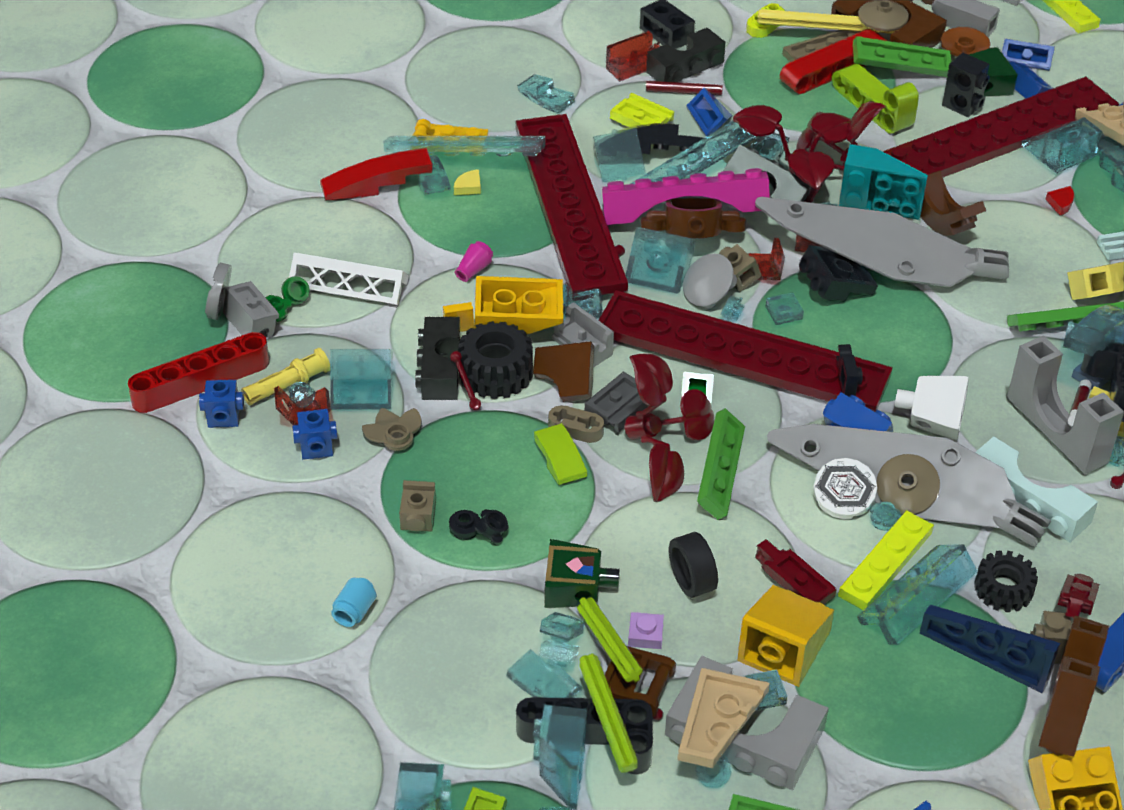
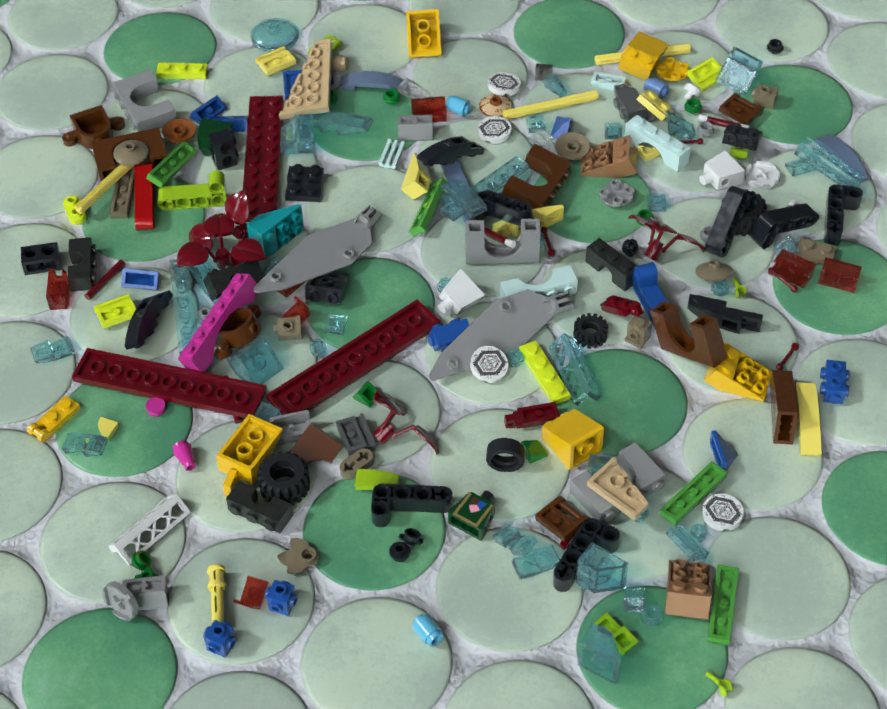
camera: 60 degrees left, 5 degrees up
red beam [128,332,269,413] -> none
clear light blue hinge [289,381,315,408] -> none
red slope [320,148,432,201] -> none
clear light blue slope [330,349,393,410] -> none
clear light blue plate [383,136,546,156] -> none
dark tan brick [399,480,436,532] -> none
dark red hinge [450,351,481,410] -> none
lime axle [577,597,643,682] -> none
lime axle [579,653,638,773] -> none
clear light blue piece [593,128,646,183] -> none
lavender plate [628,612,664,649] -> none
light grey dish [683,254,737,309] -> none
bright green plate [697,408,745,520] -> none
black plate [836,344,863,397] -> none
dark tan dish [876,454,940,515] -> none
reddish brown arch [920,171,986,236] -> none
dark blue wing [920,604,1060,693] -> none
red tile [1045,186,1074,216] -> none
none -> dark pink tile [146,397,166,417]
none -> black plate [285,164,325,202]
none -> black beam [371,484,453,527]
none -> green slope [521,440,548,464]

